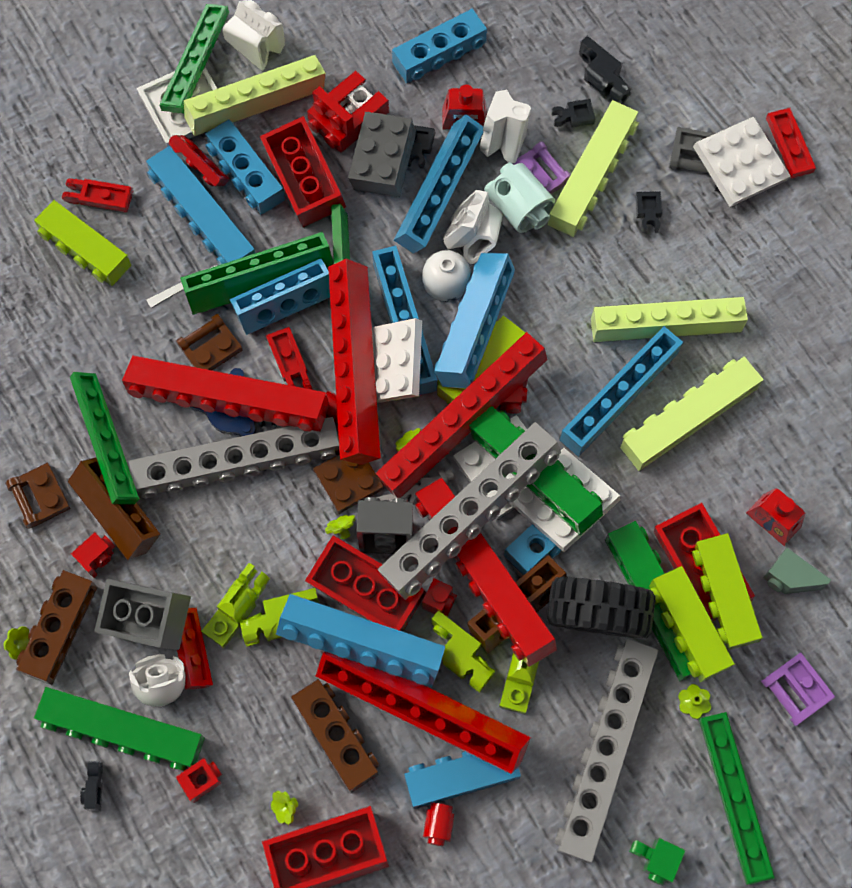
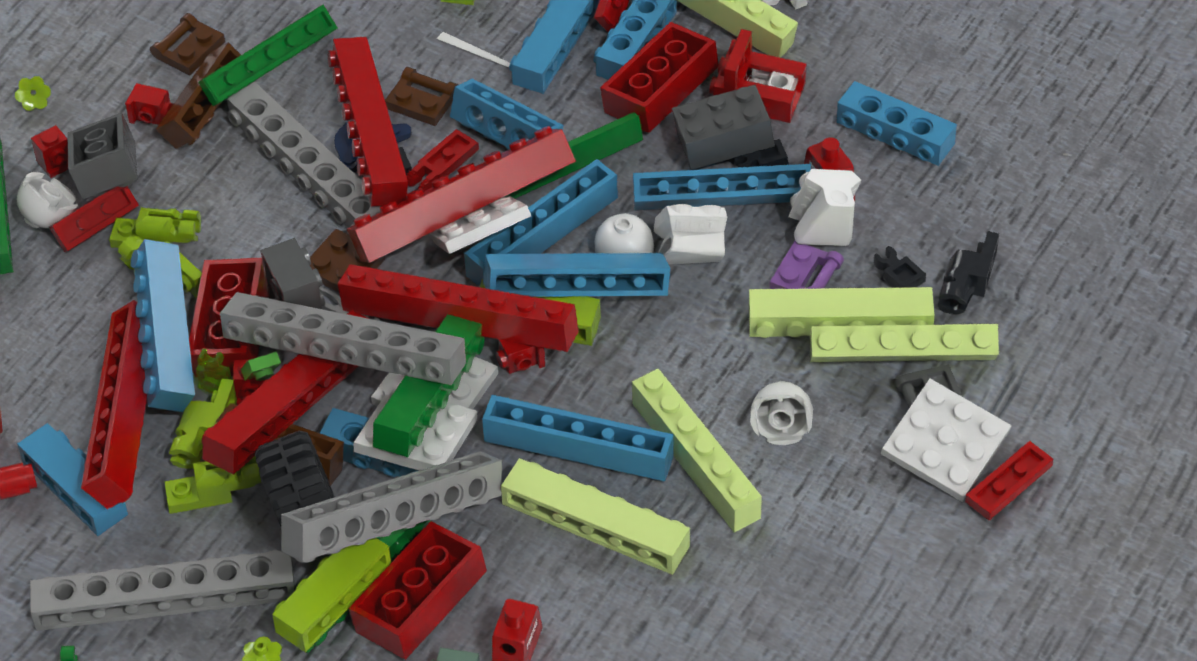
camera: 65 degrees right, 20 degrees down
reddish brown brick [16,570,98,685] -> none
green brick [180,232,334,315] -> none
reddish brown brick [291,679,380,793] -> none
light aqua cylinder [484,162,555,233] -> none
black plate [635,191,662,233] -> none
lime brick [692,533,762,650] -> none
none -> red brick [31,125,68,178]
none -> clear neon green plate [196,348,231,393]
none -> bright green plate [241,352,281,381]
none -> light grey brick [281,451,502,562]
none -> white cylinder [750,381,813,445]
none -> yellowish green brick [810,324,999,362]

